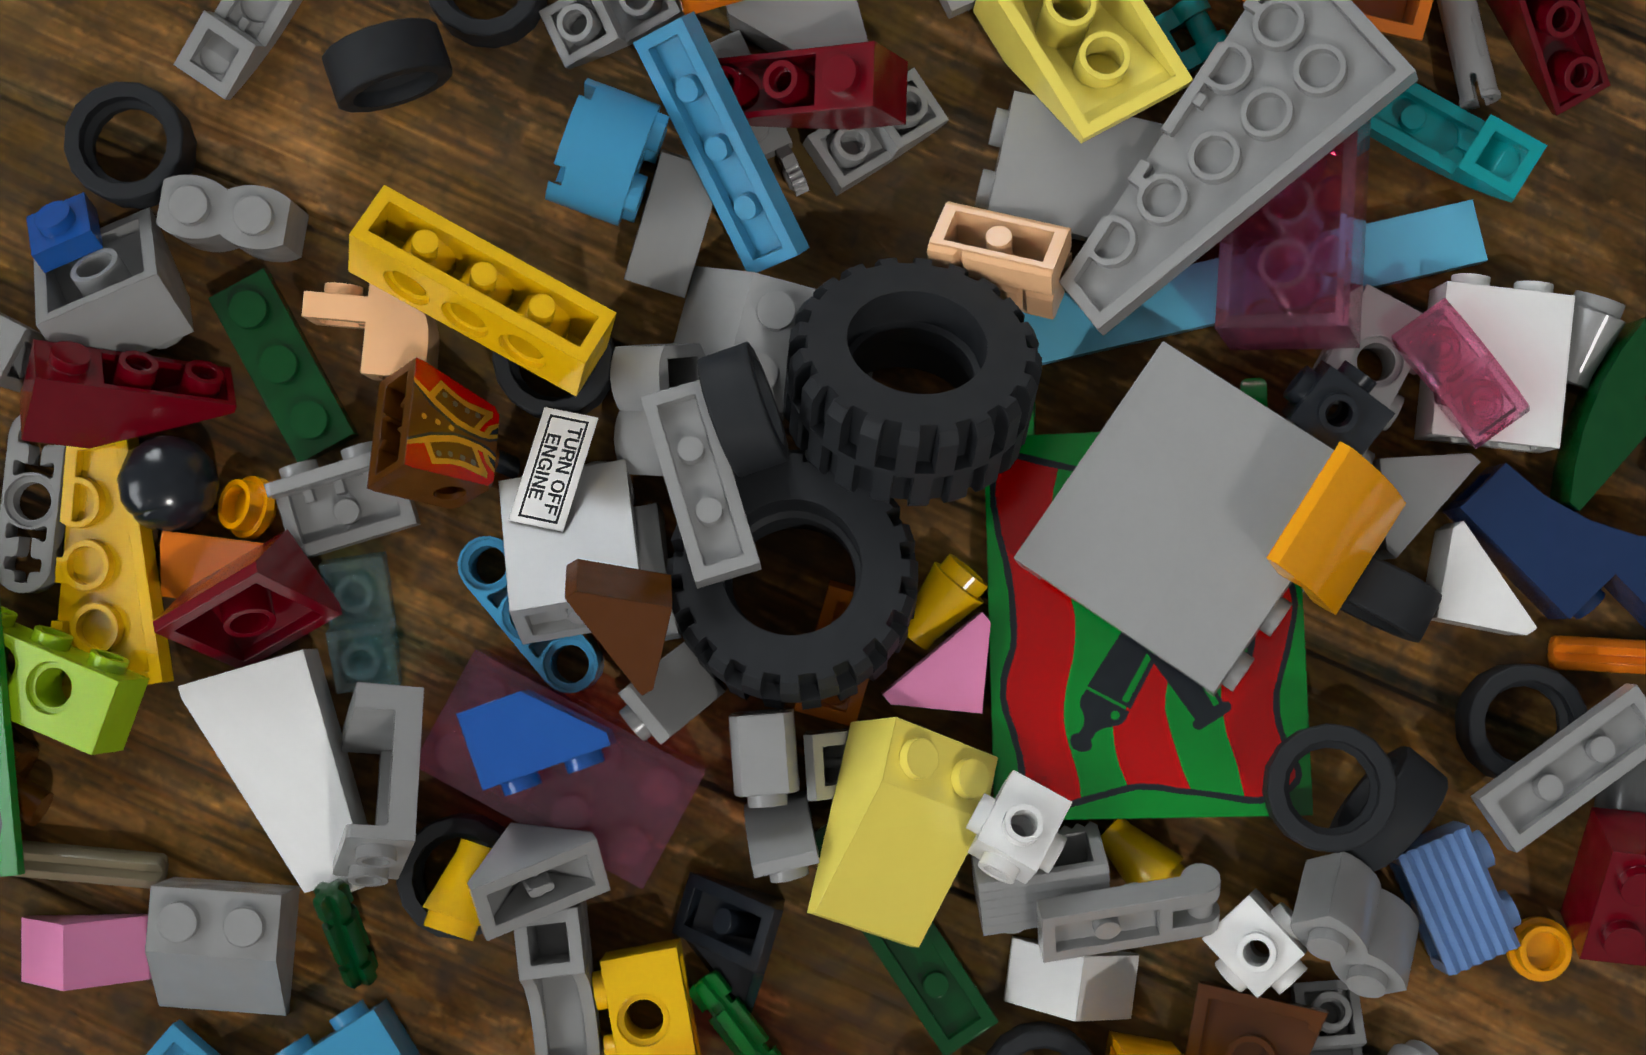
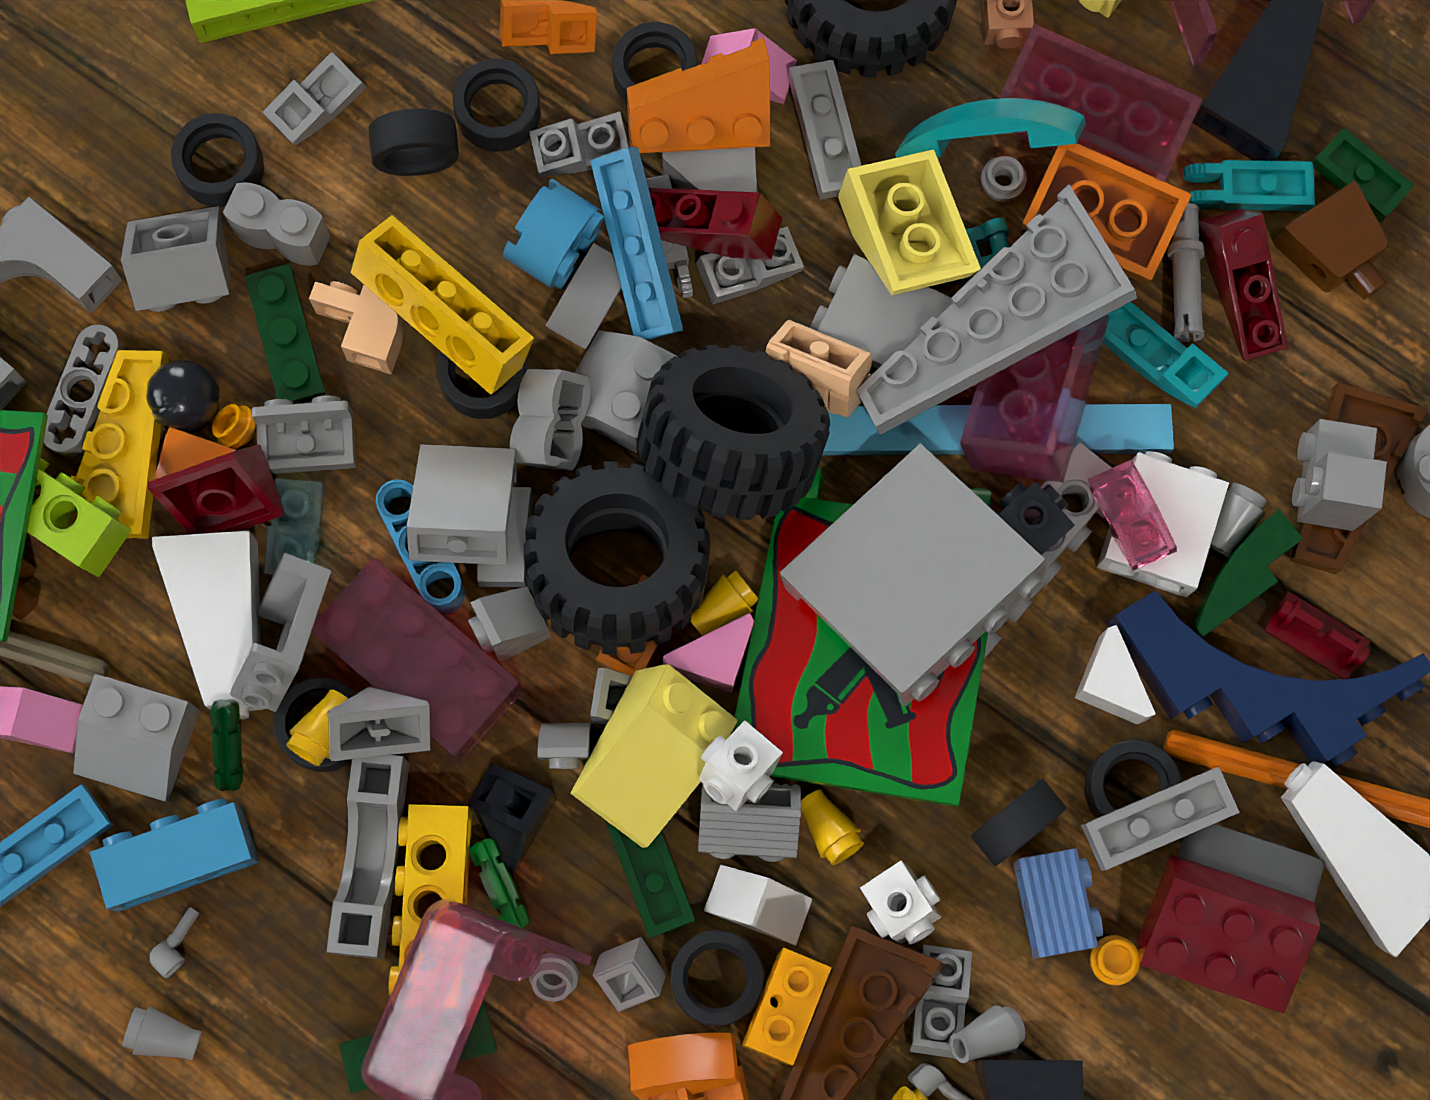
camera: 10 degrees right, 10 degrees down
dark red slope [20,339,237,449] -> none
blue plate [26,192,103,273] -> none
torso [367,357,520,509] -> none
blue slope [456,689,617,797] -> none
white sticker [509,407,598,532] -> none
reddish brown slope [565,559,672,696] -> none
light grey plate [640,380,762,589] -> none
black tyre [697,342,790,477] -> none
light grey brick [728,708,800,808] -> none
light grey plate [1036,863,1221,963] -> none
black tyre [1262,723,1398,853] -> none
light orange slope [1266,441,1406,615] -> none
light grey brick [1290,852,1419,998] -> none
black tyre [1340,556,1442,643] -> none
light grey slope [1372,453,1481,560] -> none

